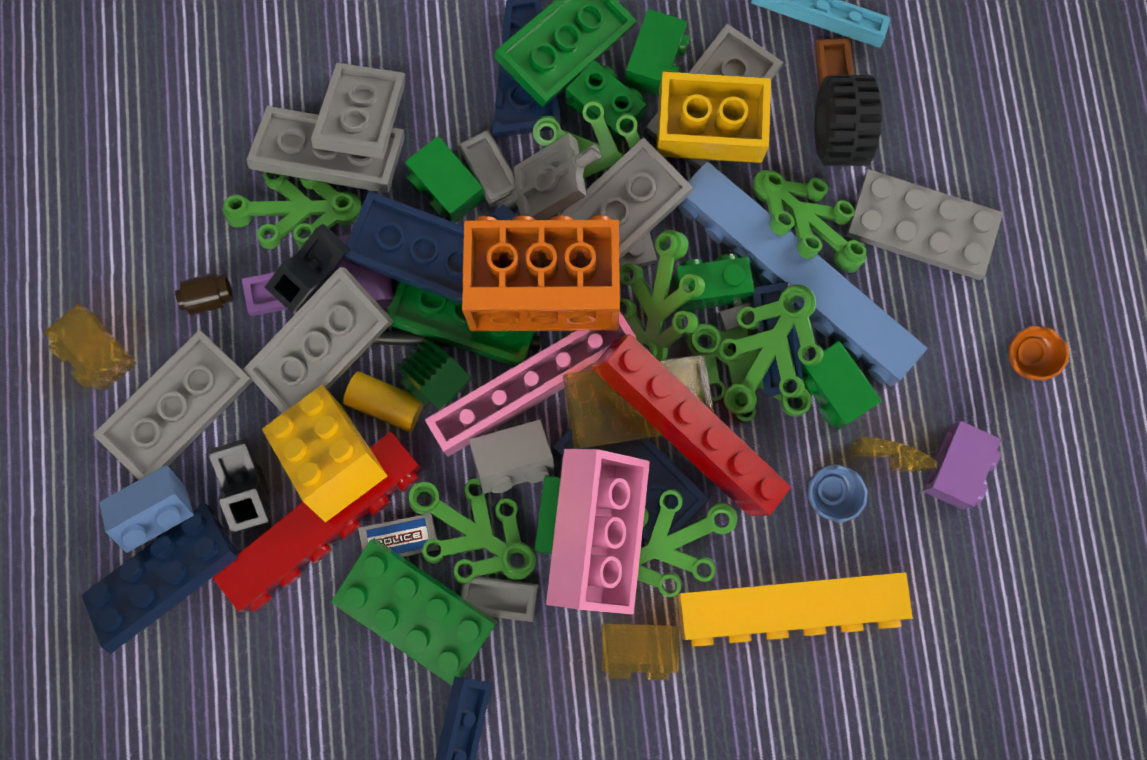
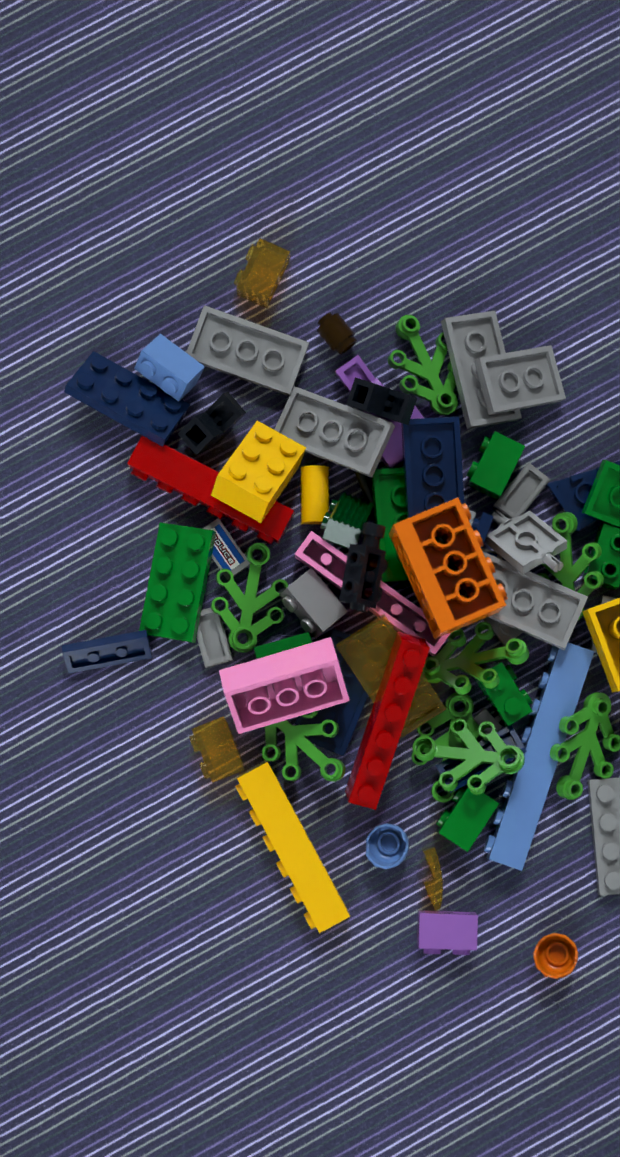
camera: 70 degrees right, 5 degrees up
none -> black brick [339,523,388,612]

